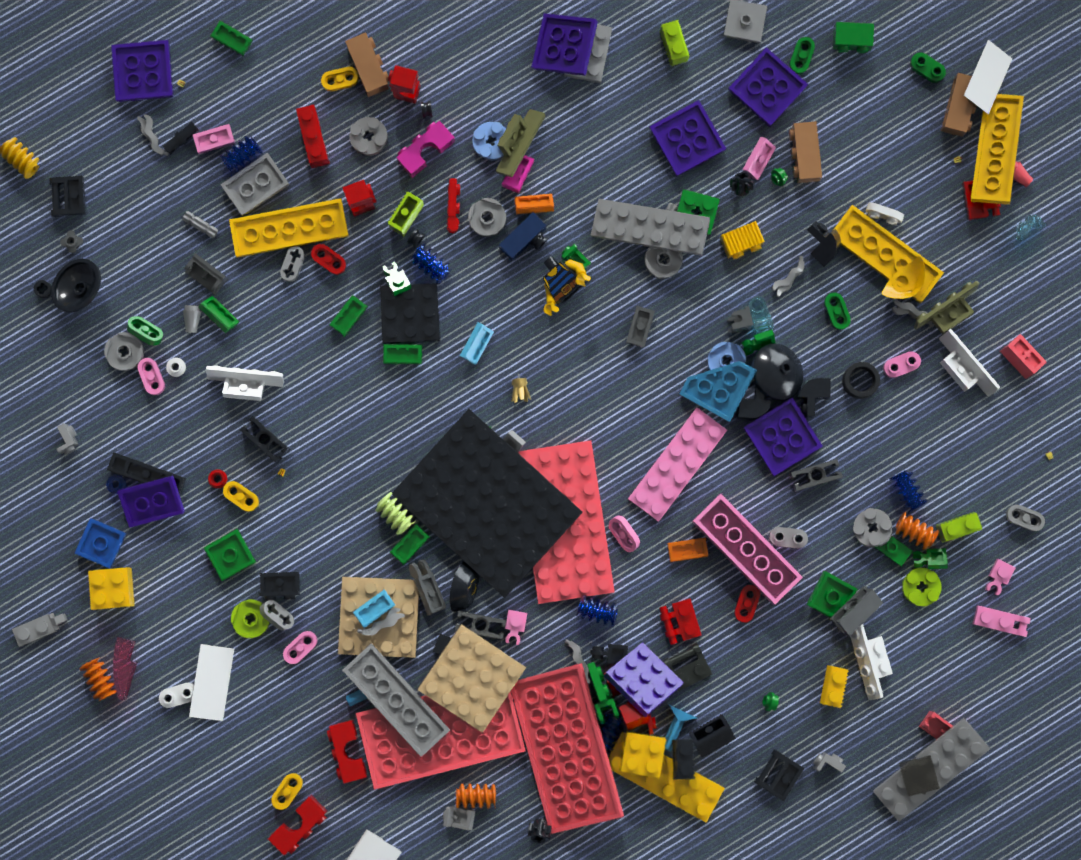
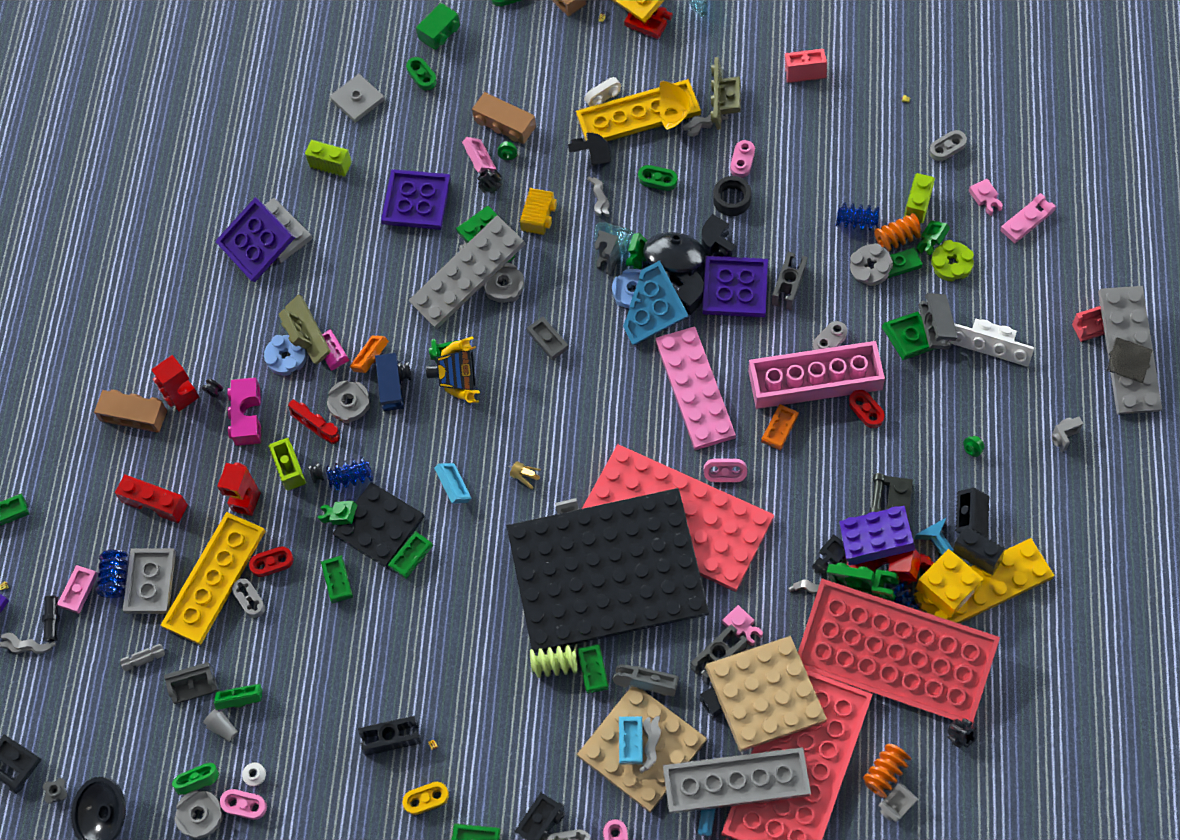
camera: 45 degrees left, 20 degrees down
white bracket [206,366,284,401] -> none
red plate [208,469,228,489] -> none
yellow plate [321,67,359,92] -> none
light grey plate [349,117,388,156] -> none
black piece [450,561,480,612] -> none
clear blue piece [576,595,618,627] -> none
red plate [659,598,702,645] -> none
dark purple plate [728,47,808,127] -> none
black plate [754,749,804,801] -> none
yellow brick [820,665,849,708] -> none
white bracket [939,329,1000,396] -> none

